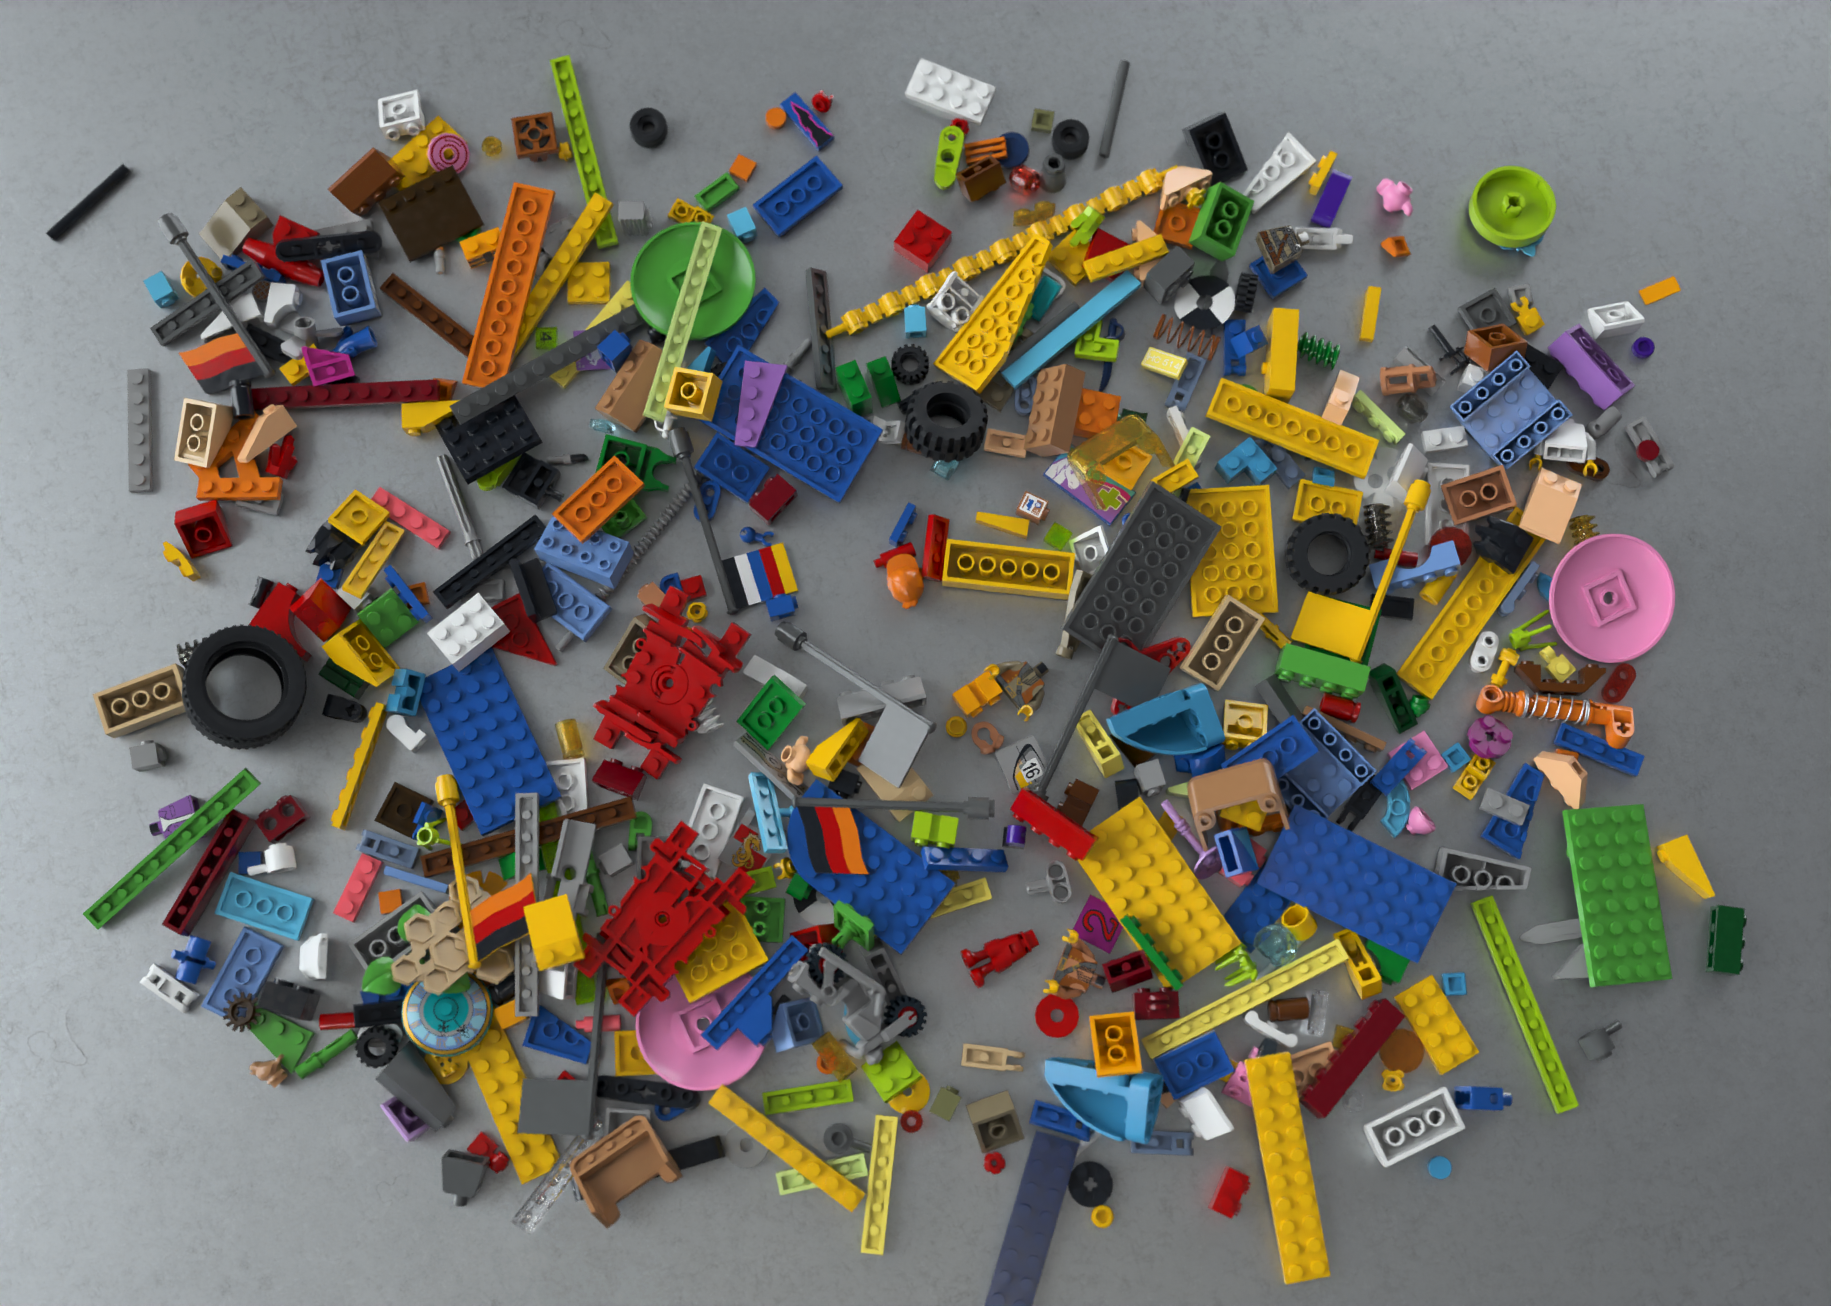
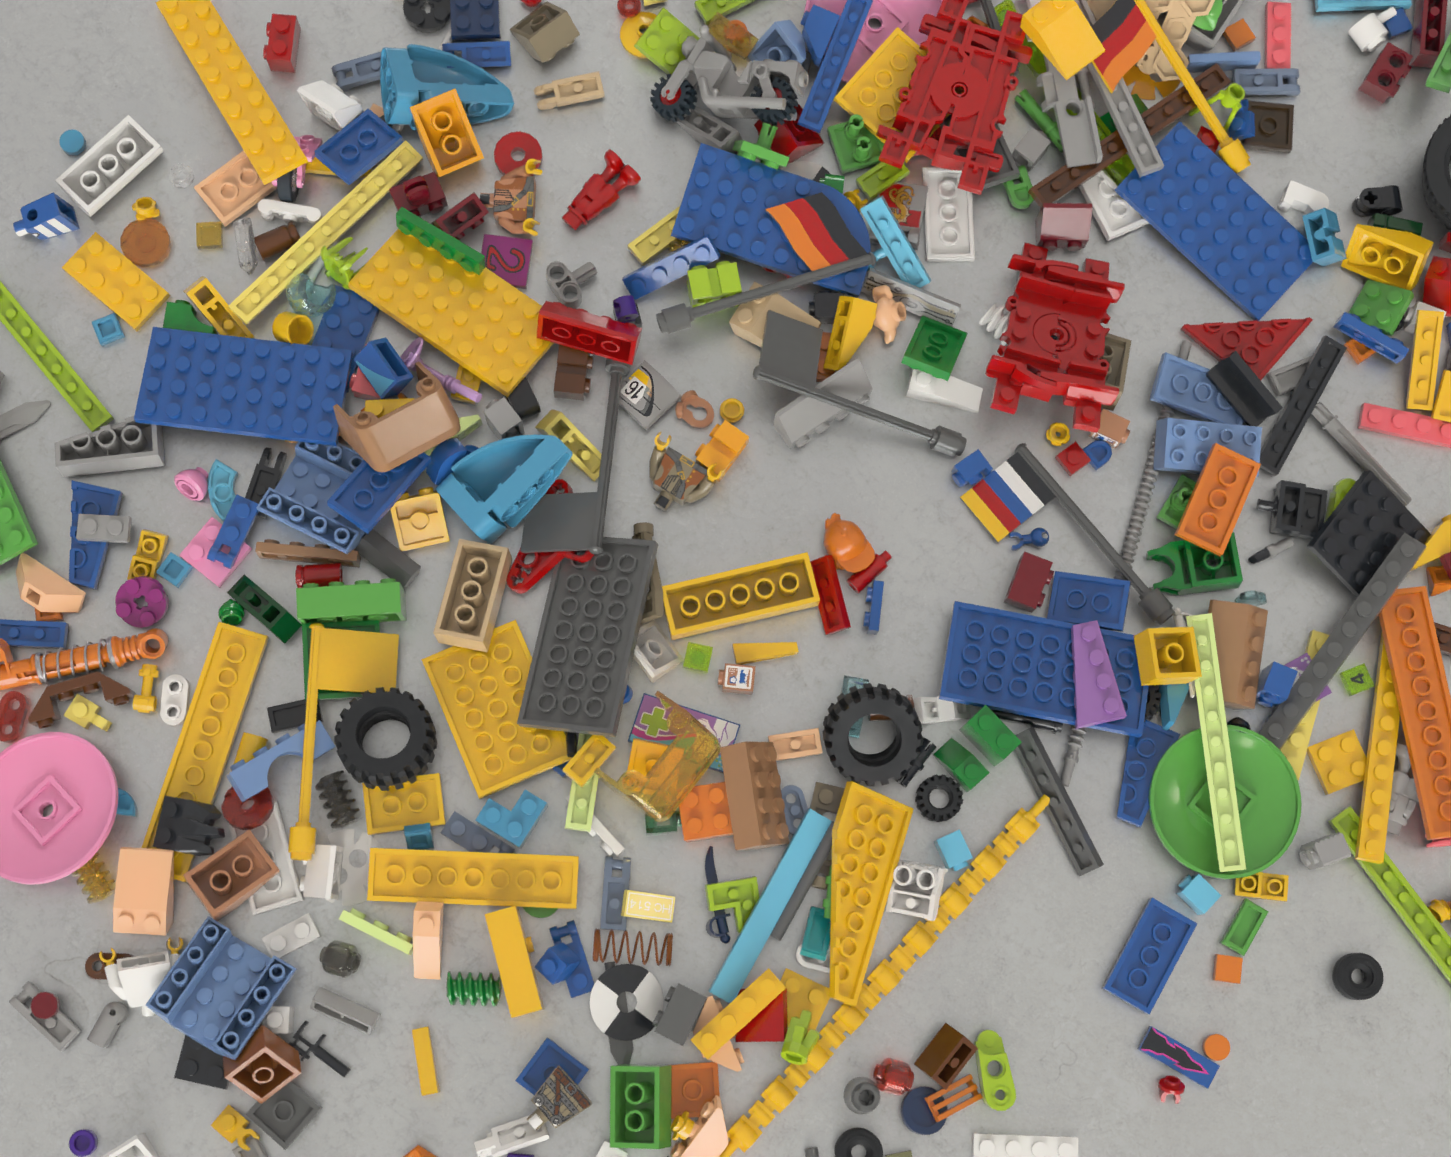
camera: 150 degrees right, 0 degrees up
yellow plate [331,702,388,831] -> none
white brick [427,593,510,672] -> none
clear yellow piece [555,719,585,760] -> none
blue plate [694,481,721,522] -> none
red brick [894,209,952,273] -> none
olive brick [929,1085,961,1121] -> none
red plate [950,118,969,137] -> none
clear yellow slope [1013,201,1055,226] -> none
black tyre [1234,272,1258,313] -> none
yellow pin [1259,613,1293,649] -> none
dark red brick [1299,998,1405,1119] -> none
red cylinder [1373,548,1418,568] -> none
nougat piece [1380,364,1437,396] -> none
sand blue plate [1497,561,1540,617] -> none
lime plant [1509,609,1557,652] -> none
medium lavender slope [1548,324,1635,410] -> none

